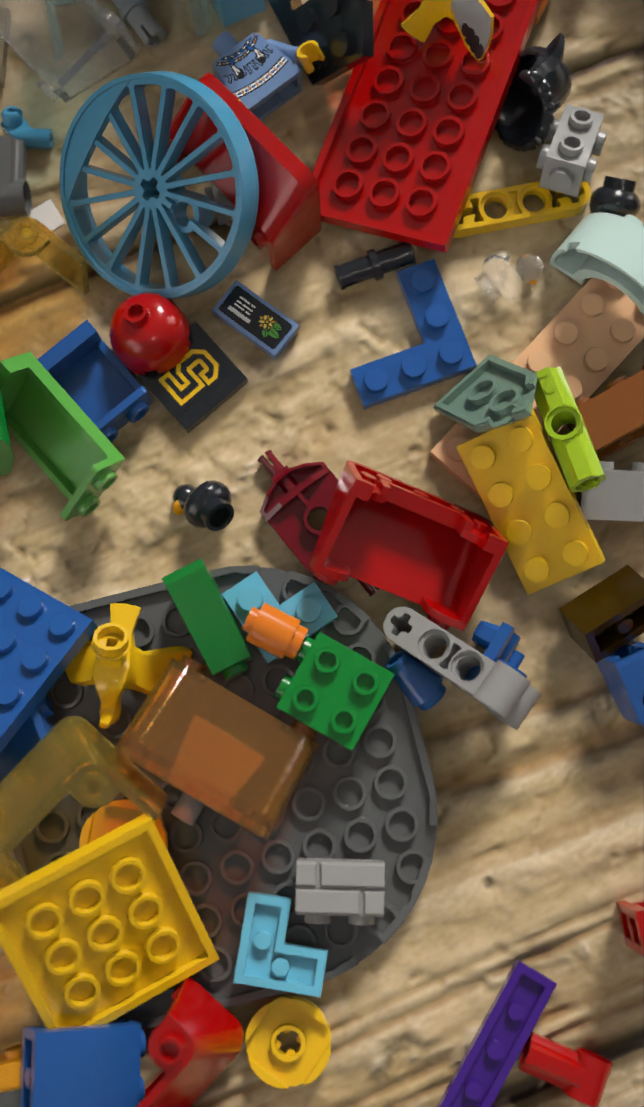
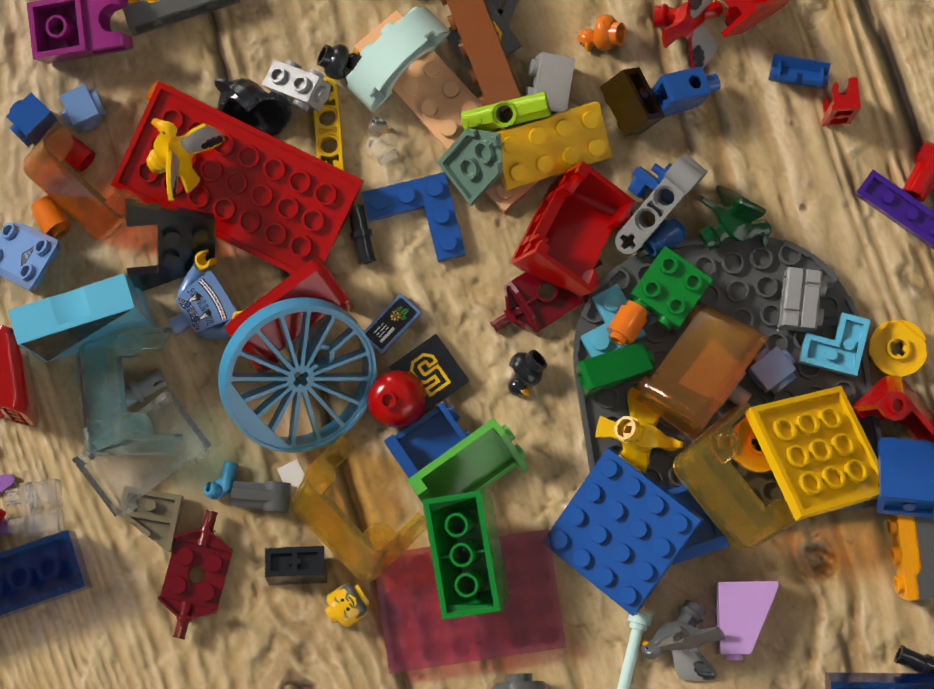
camera: 85 degrees left, 0 degrees up
none -> dark green animal [697,185,771,251]
none -> medium blue brick [746,346,797,395]

